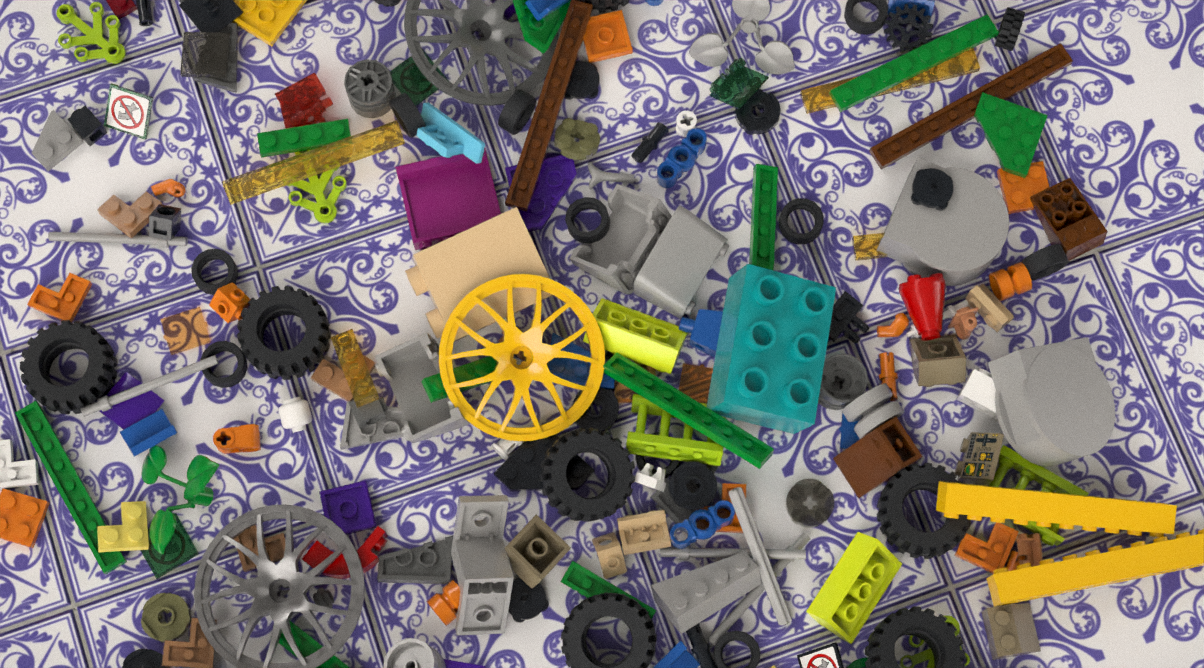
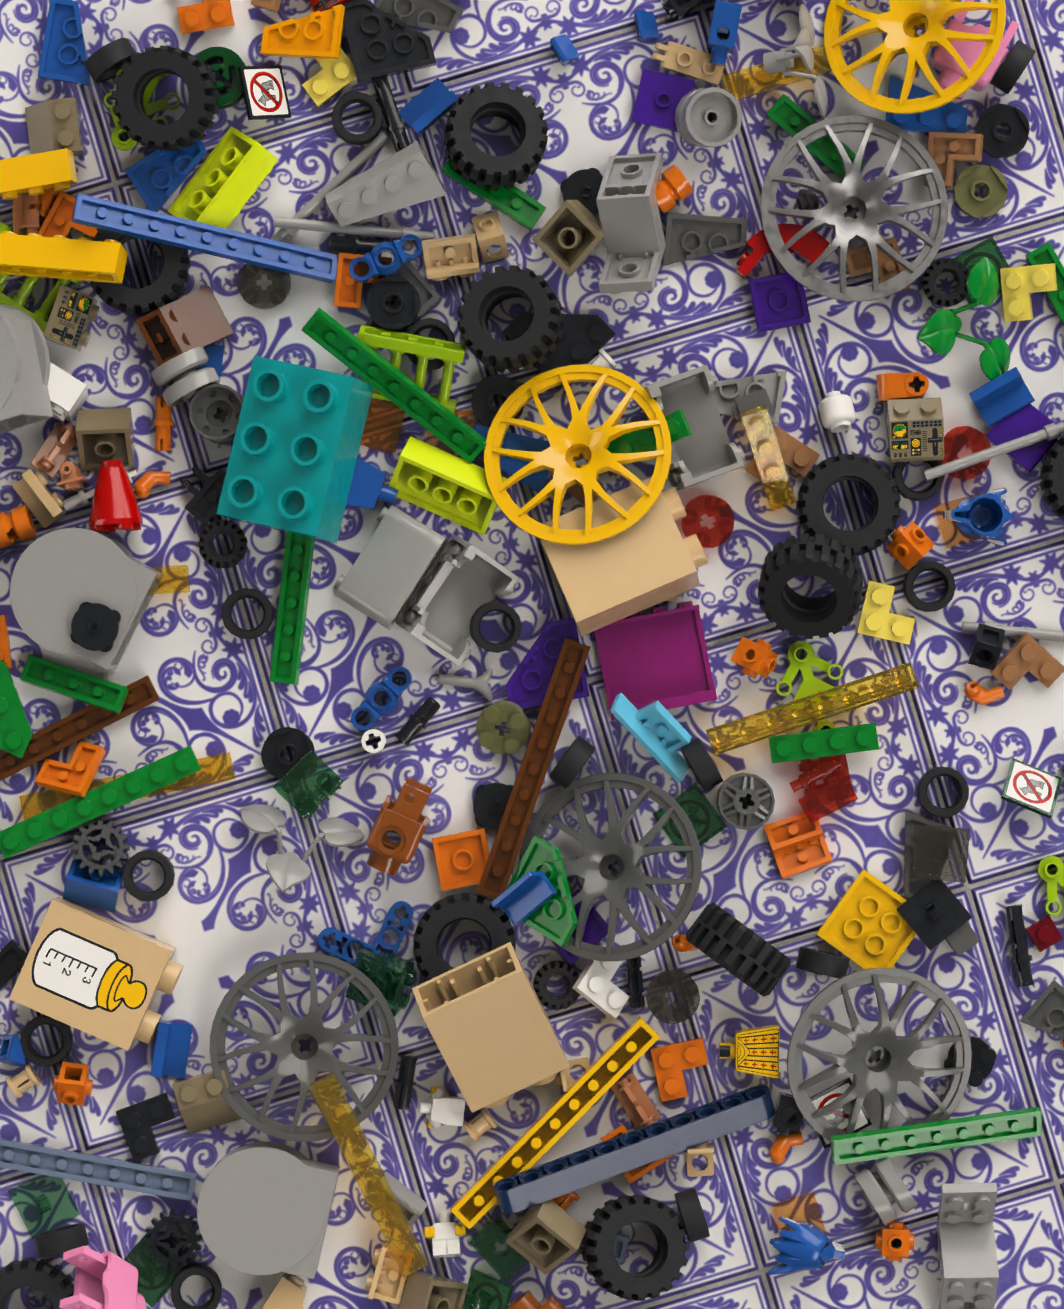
camera: 175 degrees left, 15 degrees up
white tile [635,463,667,492] -> none
light grey axle [728,487,792,625] -> none
none -> green plate [20,654,129,715]
none -> nougat hinge [30,422,77,479]
none -> orange plate [35,741,106,797]
none -> plate [72,193,339,284]
none -> blue wing [125,140,208,212]
none -> black tyre [198,520,248,569]
none -> black axle [329,235,383,257]
none -> dark orange piece [366,777,433,876]
none -> clear red plate [681,495,735,548]
none -> orange brick [731,636,778,679]
none -> black tyre [758,533,863,639]
none -> orange slope [763,808,833,880]
none -> light yellow plate [856,581,915,645]
none -> dark tan slope [885,397,944,462]
none -> black tyre [917,767,969,818]
none -> black tyre [922,258,969,307]
none -> clear red plate [940,426,991,480]
none -> blue piece [943,488,1015,547]

